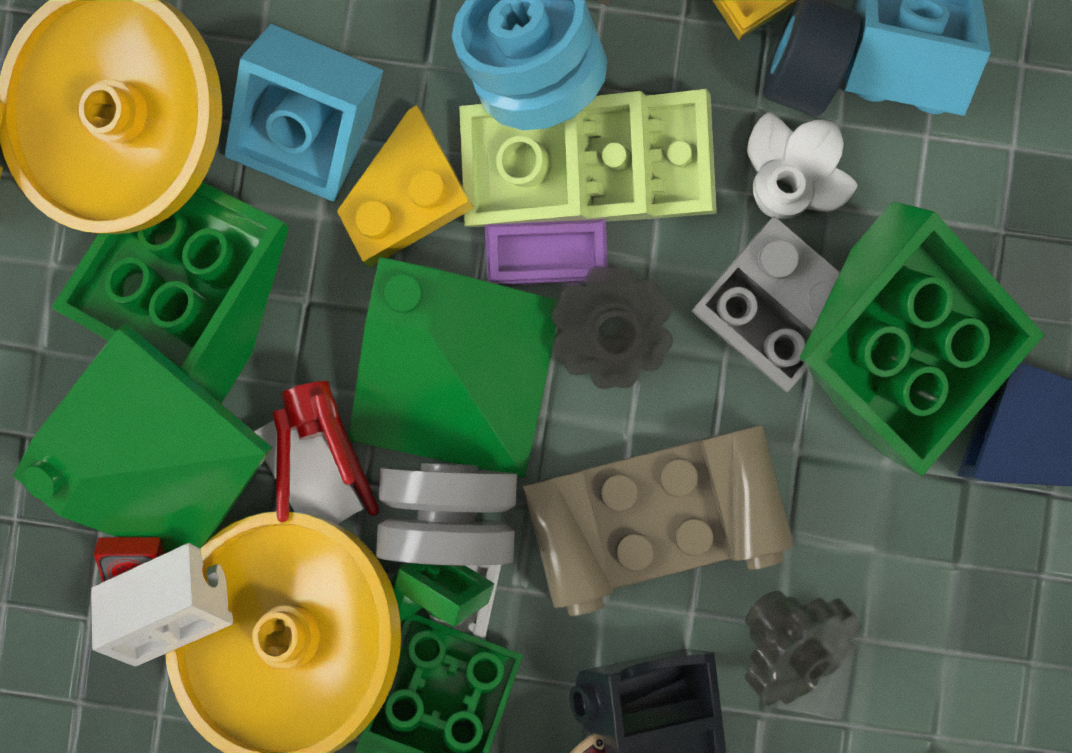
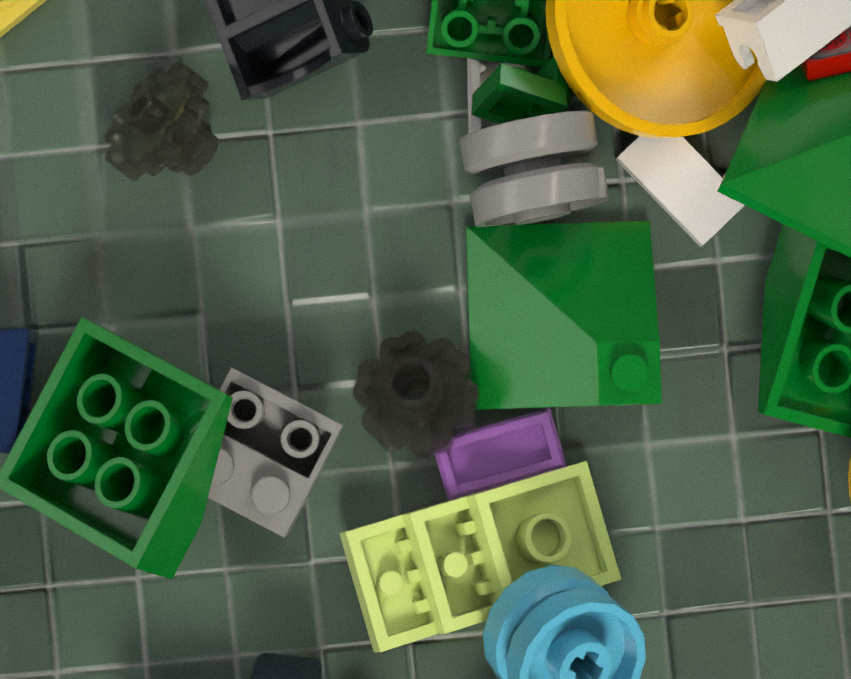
camera: 170 degrees right, 0 degrees up
medium azure slope [224,24,383,202] -> none
red plant [272,381,379,523] -> none
yellow wing [337,105,474,267] -> none
dark tan piece [523,425,794,616] -> none
white plate [747,112,857,219] -> none

